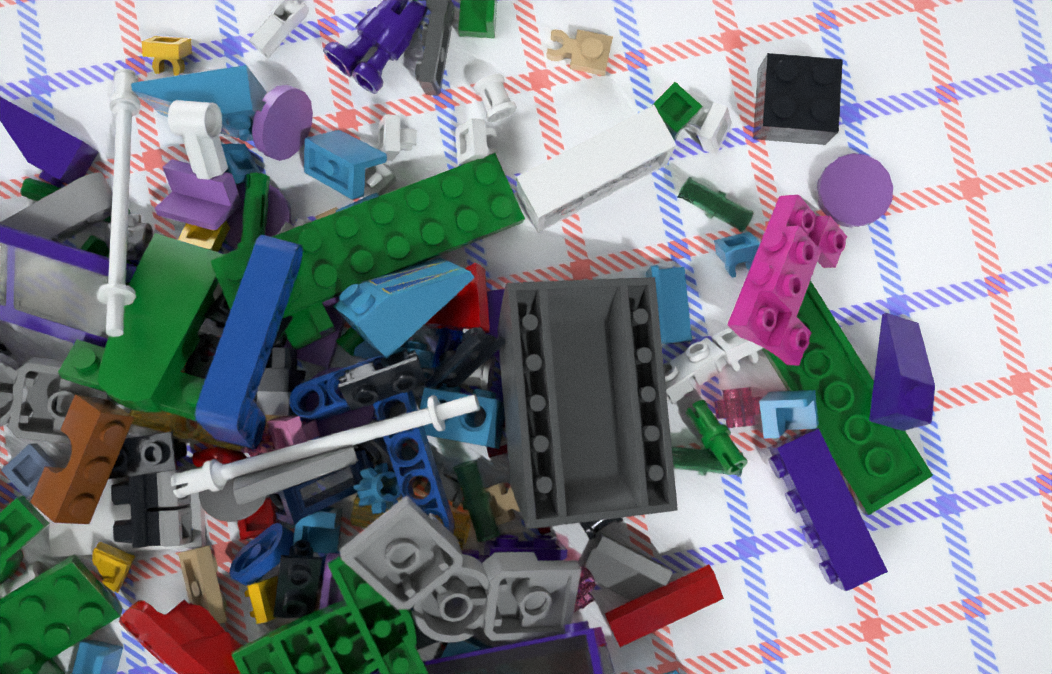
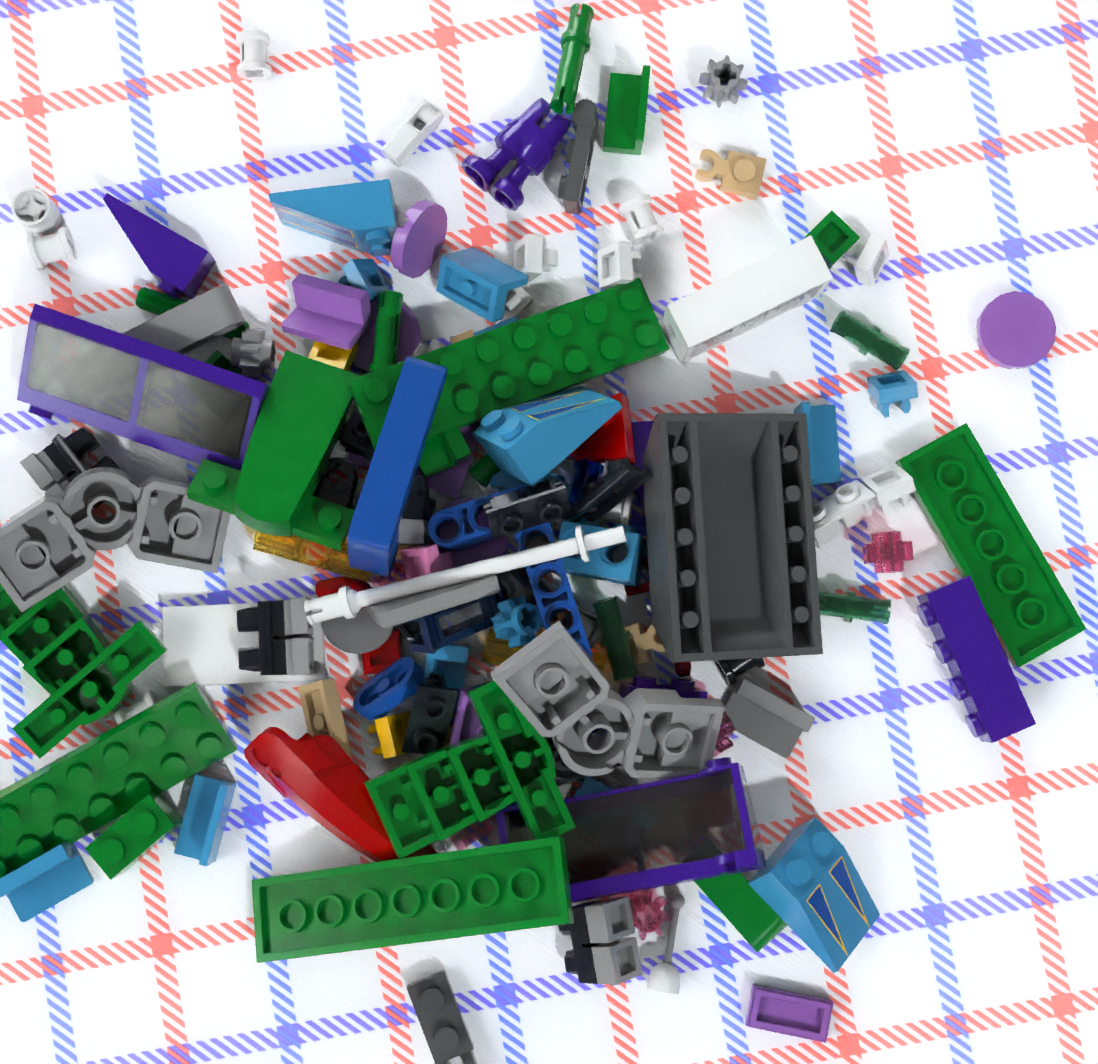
camera: 10 degrees left, 0 degrees up
sand blue tile [1,443,58,498] -> none
dark orange arch [30,394,134,524] -> none
yellow tile [92,541,136,593] -> none
white bar [97,68,141,336] -> none
black hinge [109,431,187,479] -> none
yellow tile [141,36,192,76] -> none
white piece [168,100,228,179] -> none
red tile [604,565,724,647] -> none
green pin [685,400,748,475] -> none
dark pink bracket [727,194,847,366] -> none
black brick [753,53,843,145] -> none
dark azure panel [759,390,819,438] -> none
dark purple slope [869,313,935,431] -> none

